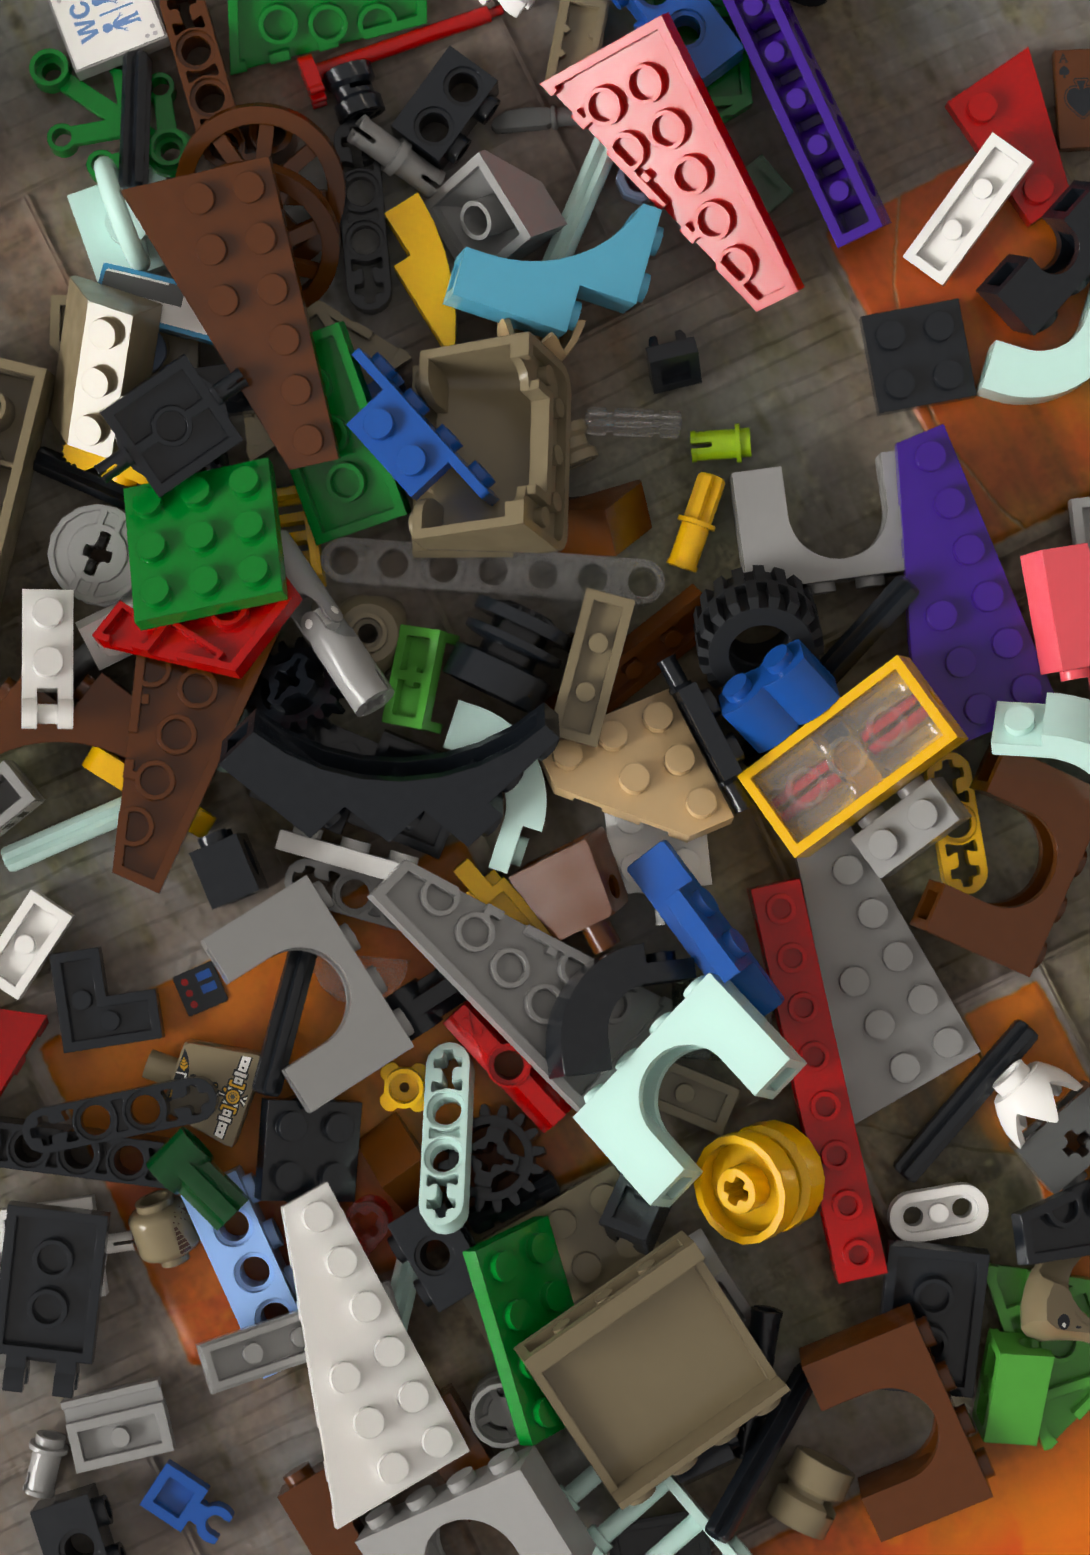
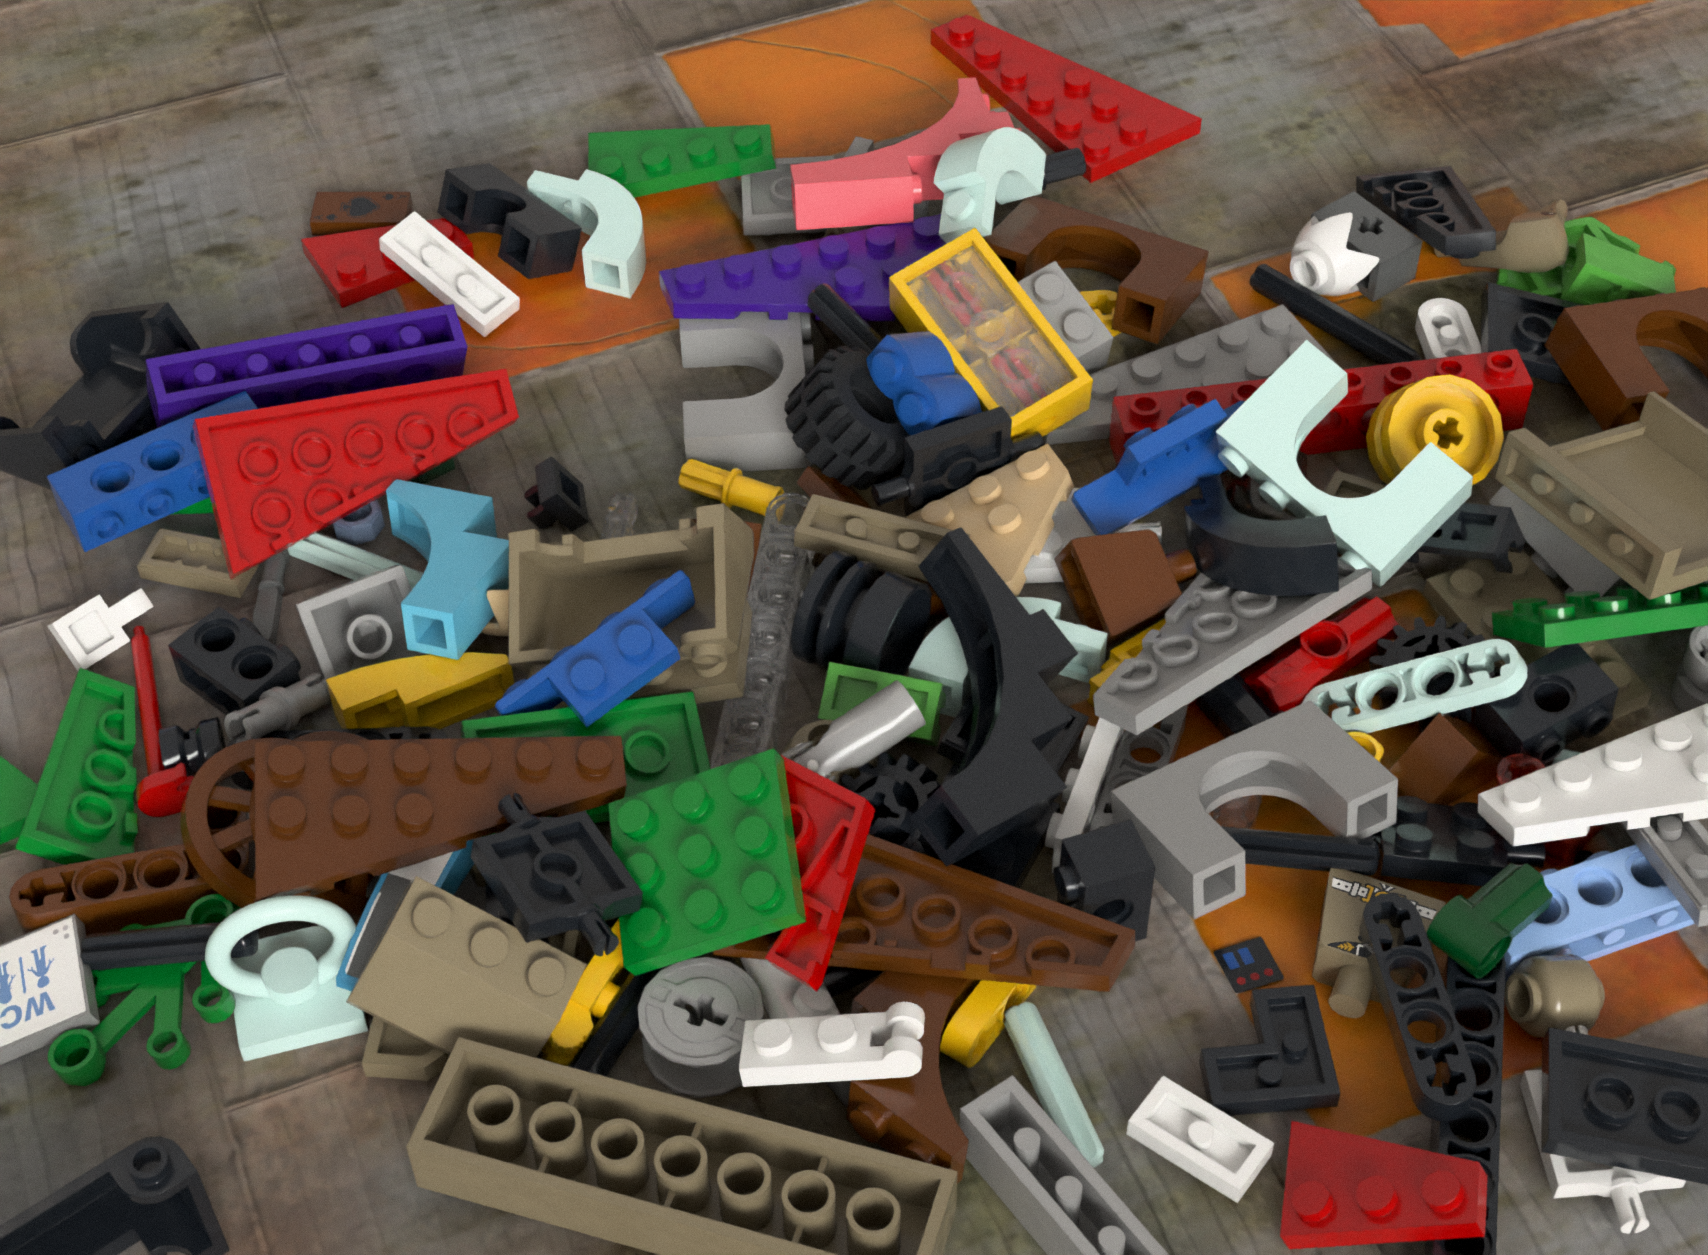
camera: 85 degrees left, 40 degrees down
lime pin [690,423,752,463] -> none
black plate [859,299,977,416] -> none

